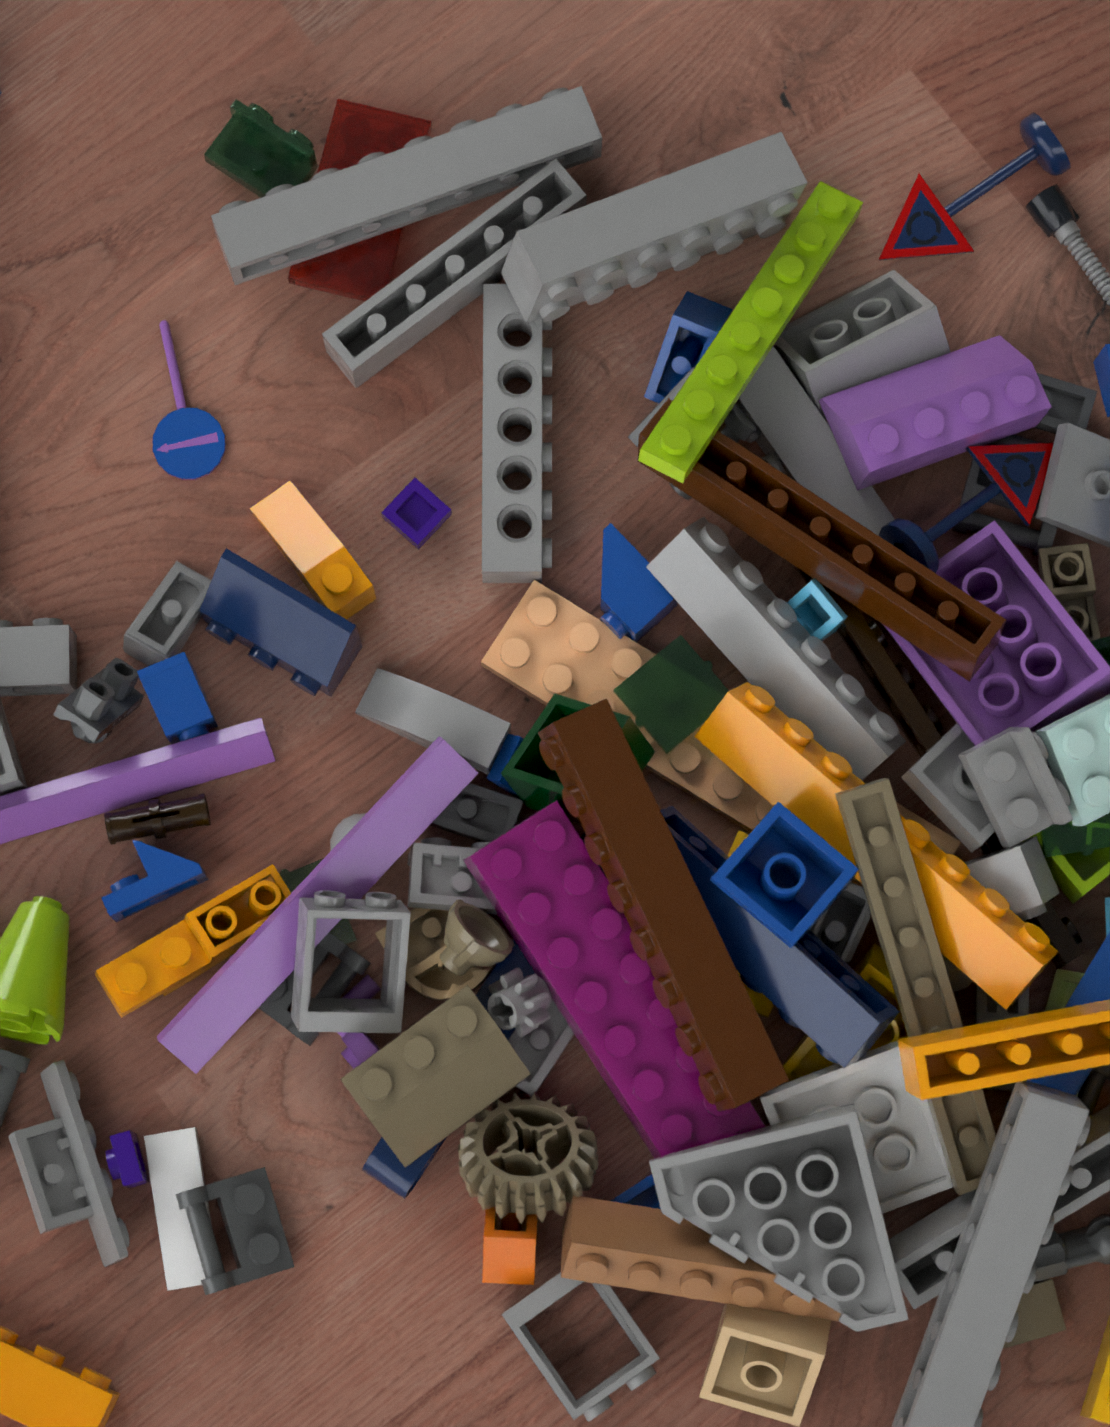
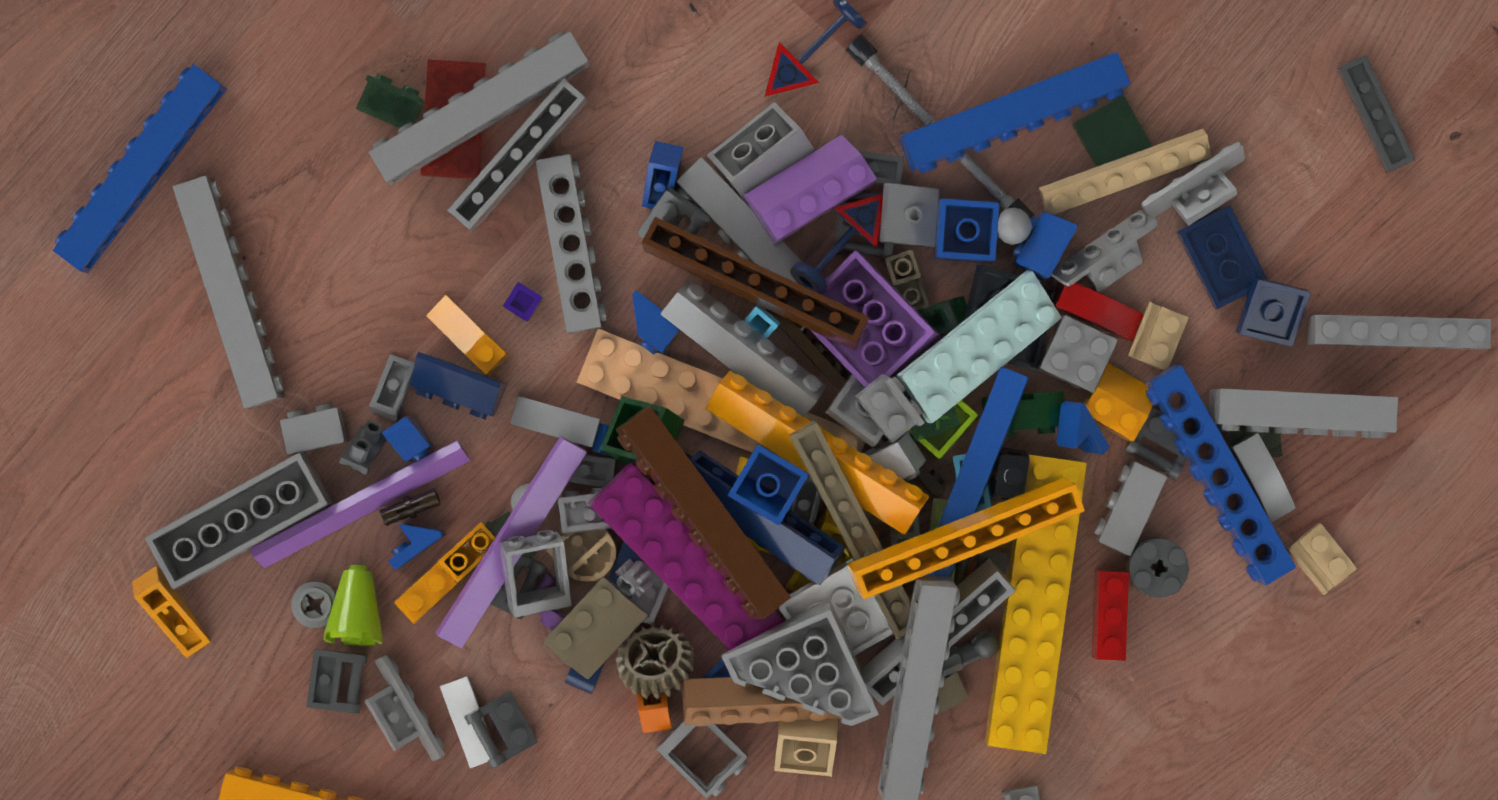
camera: 10 degrees left, 10 degrees up
dark purple plate [105,1130,150,1188] -> none
blue piece [153,320,225,480] -> none
dark tan piece [440,900,515,976] -> none
light grey brick [501,132,808,324] -> none
clear green piece [613,635,729,754] -> none
lime plate [638,181,863,483] -> none

